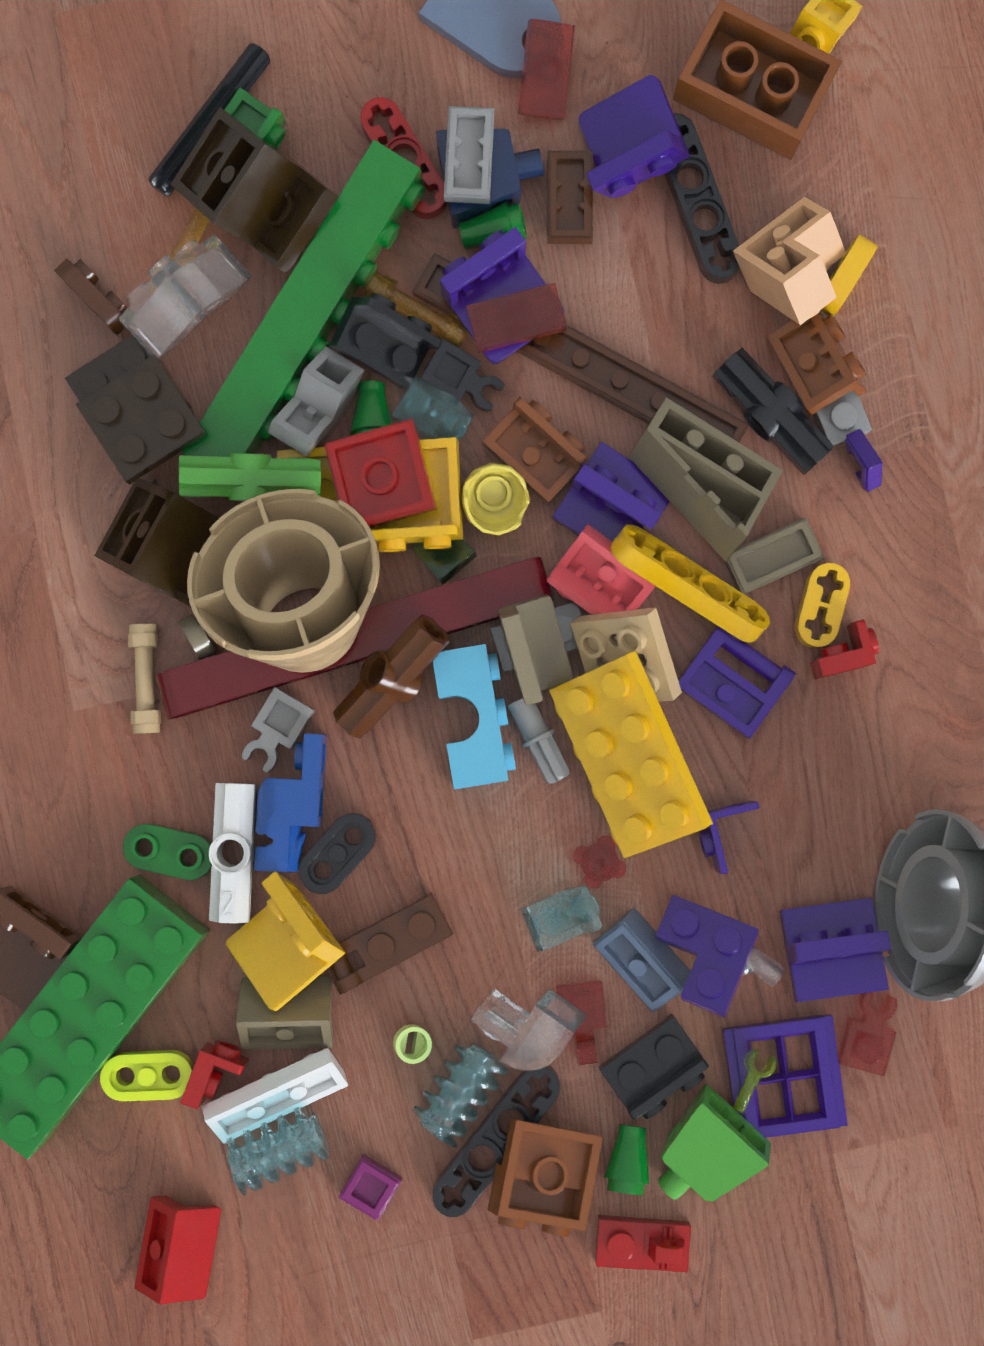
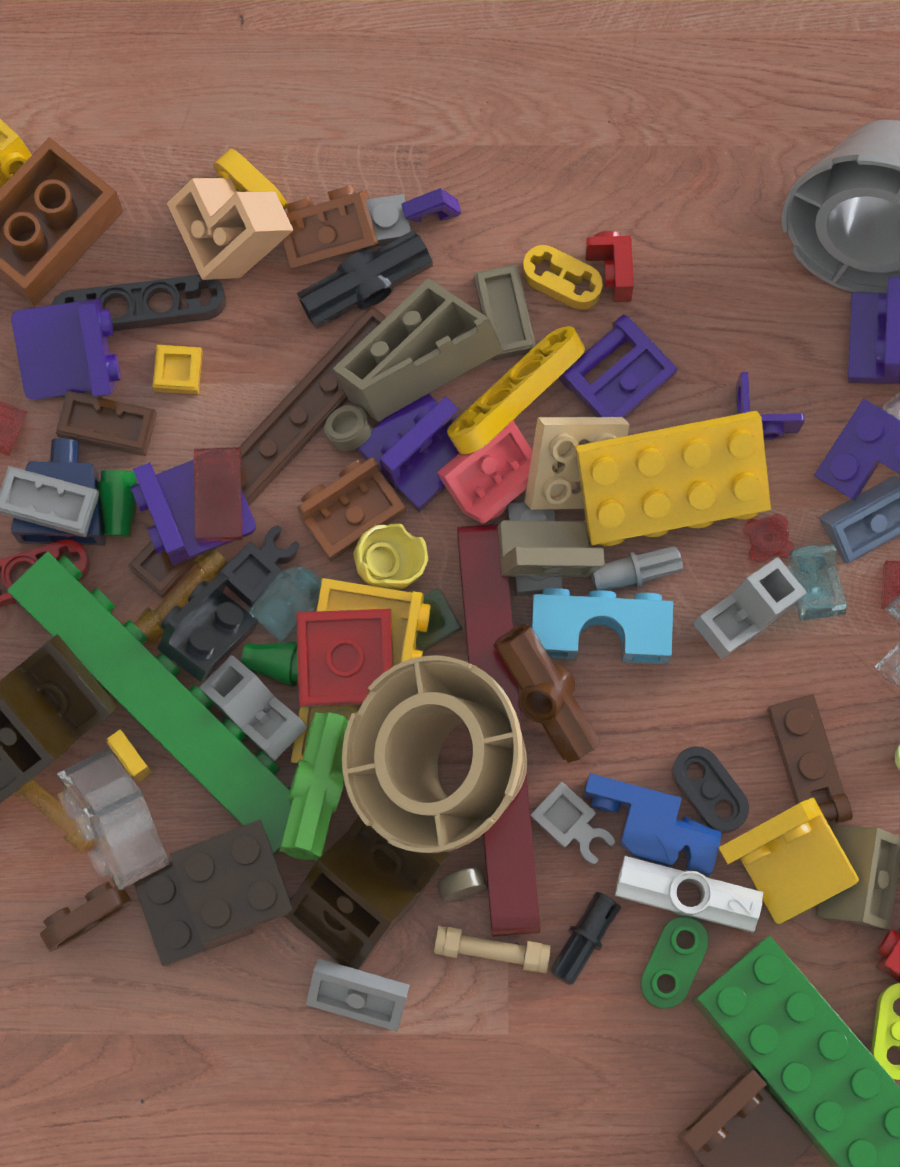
camera: 80 degrees left, 10 degrees down
none -> yellow tile [107,729,153,782]
none -> yellow tile [152,345,203,395]
none -> light grey plate [306,958,410,1032]
none -> dark tan tile [324,405,372,451]
none -> black axle [551,892,622,985]
none -> light grey brick [693,557,807,660]

